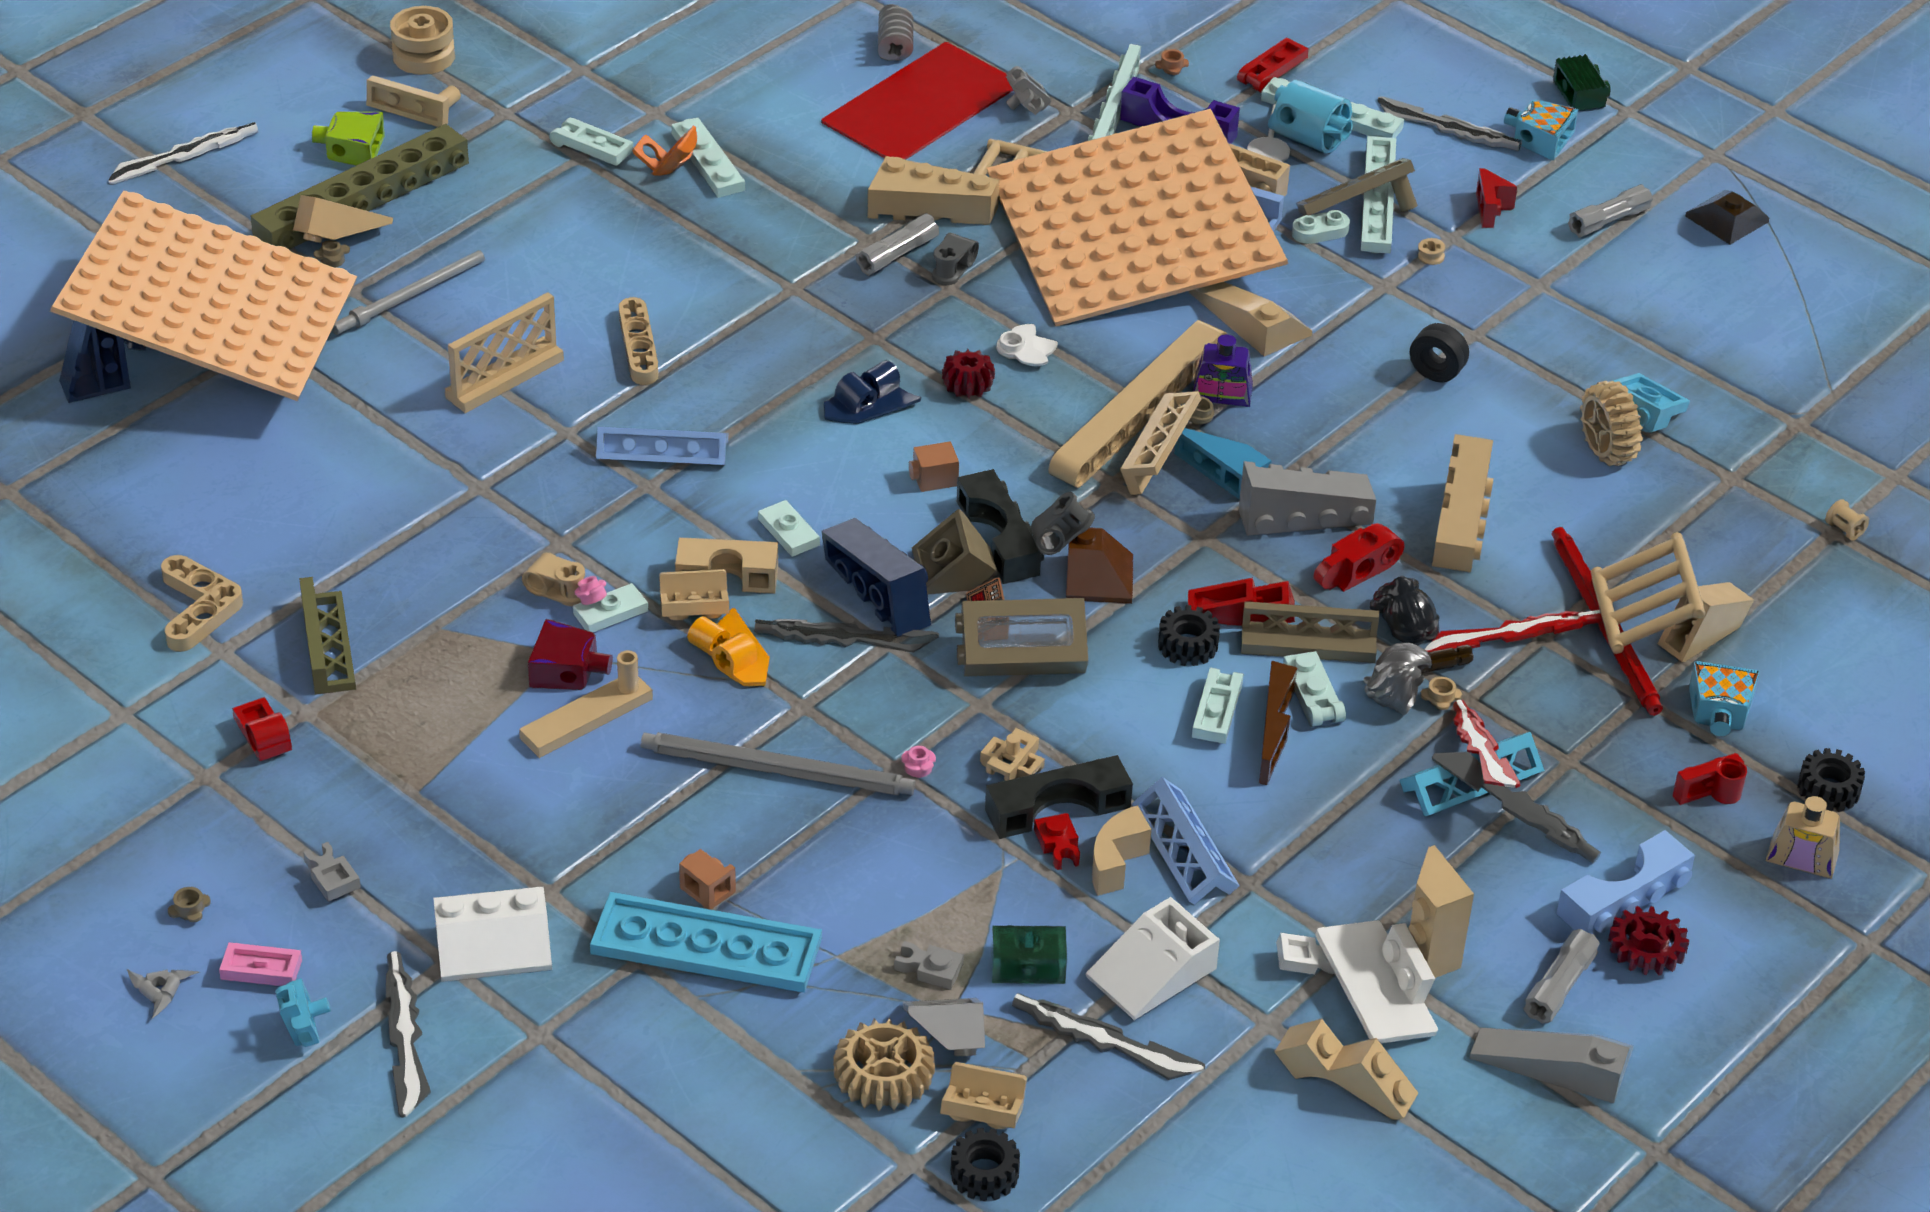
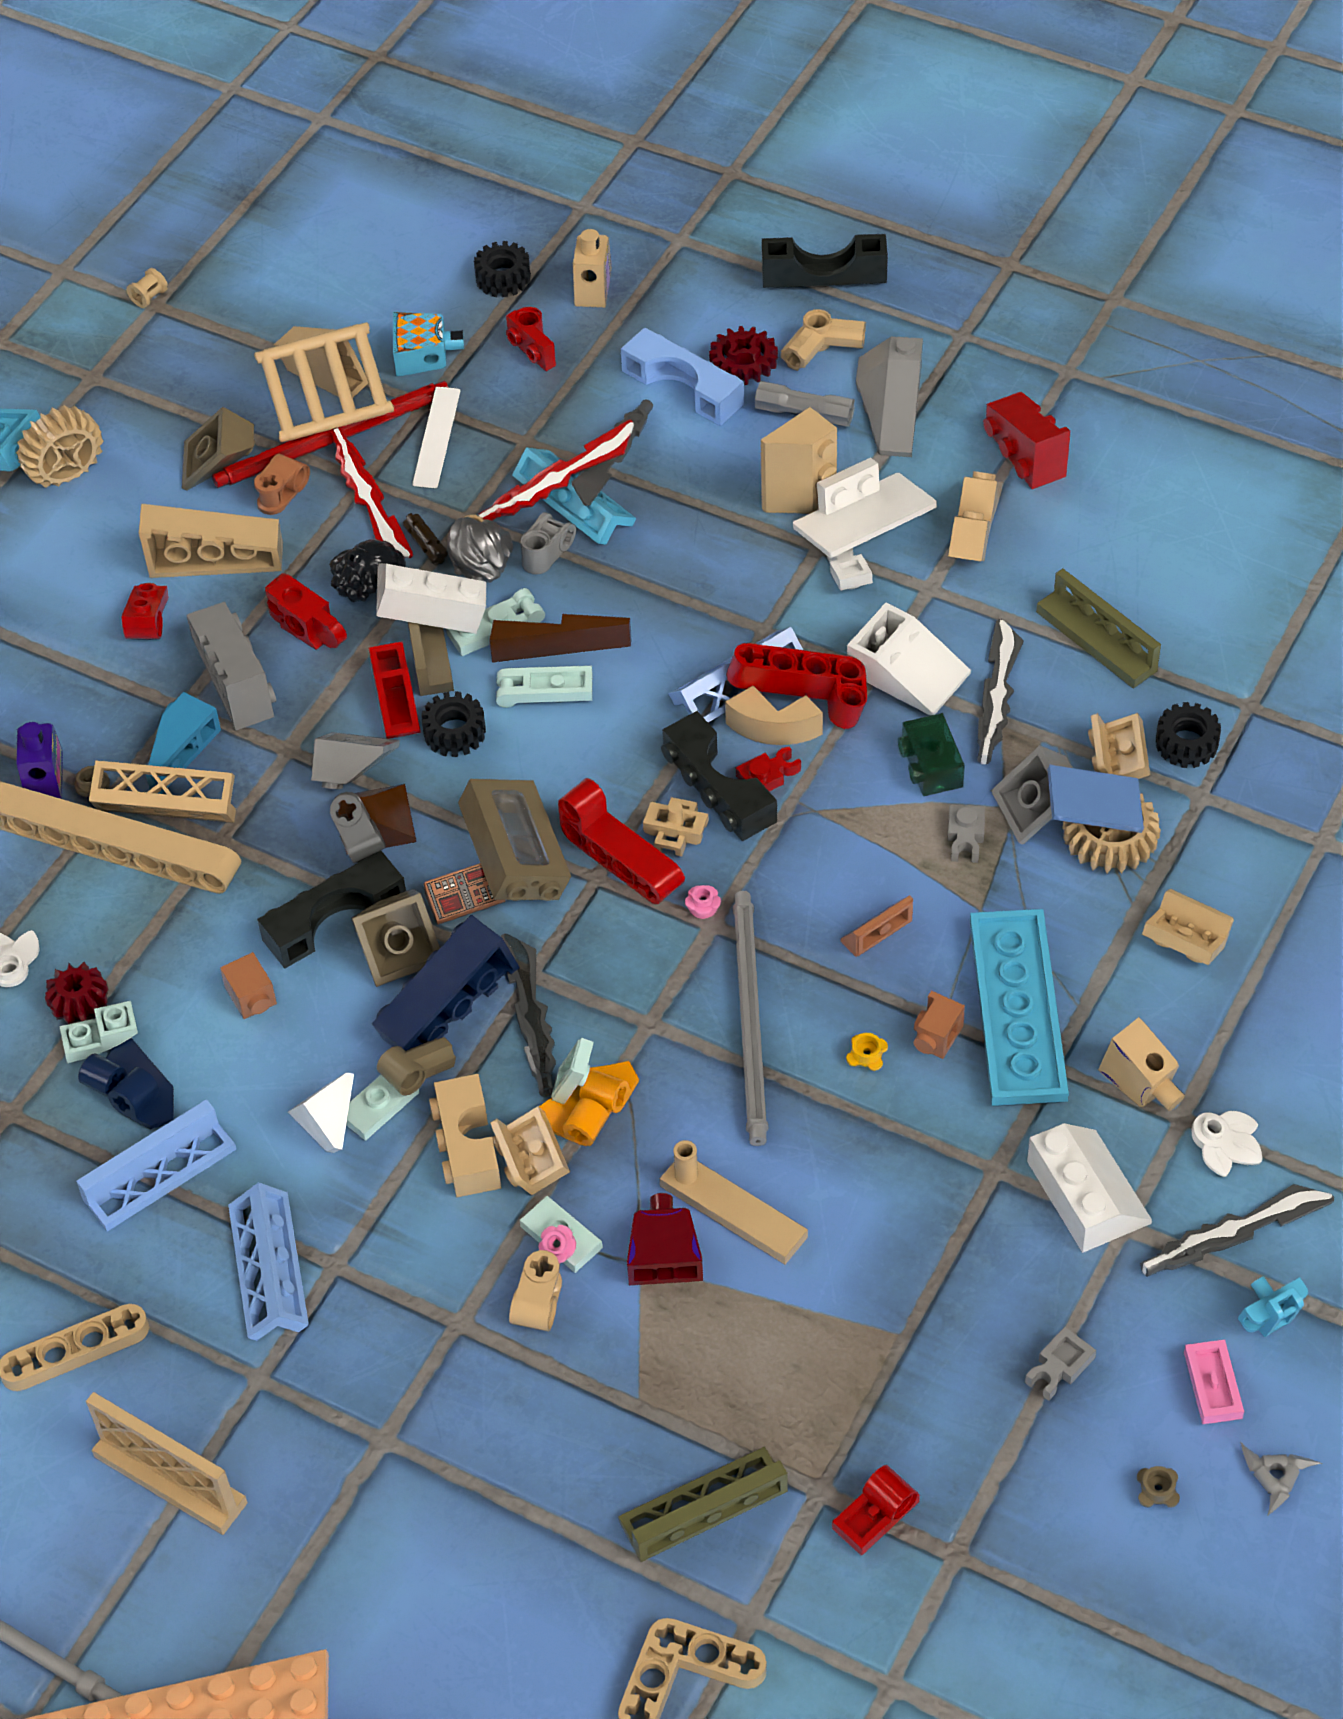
camera: 100 degrees left, 10 degrees up
none -> light aqua slope [60,1001,138,1063]
none -> light blue fence [76,1099,237,1232]
none -> red plate [121,583,168,639]
none -> dark tan slope [182,407,255,491]
none -> nougat piece [254,454,310,515]
none -> white slope [288,1073,354,1153]
none -> light grey slope [311,732,400,789]
none -> white slope [376,563,486,634]
none -> dark tan piece [377,1037,456,1096]
none -> white sticker [413,387,460,488]
none -> light grey piece [521,512,576,574]
none -> light aqua plate [551,1038,594,1104]
none -> red beam [558,778,685,904]
none -> red beam [726,643,867,729]
none -> pearl dark grey arch [761,234,888,288]
none -> tan piece [781,309,866,371]
none -> nougat slope [841,895,913,957]
none -> yellow plate [846,1033,888,1071]
none -> red wedge [983,391,1071,489]
none -> olive fence [1036,568,1161,689]
none -> medium blue piece [1047,765,1144,833]
none -> tan torso [1098,1017,1185,1111]
none -> tan bracket [1142,889,1234,965]
none -> white plate [1192,1111,1262,1177]

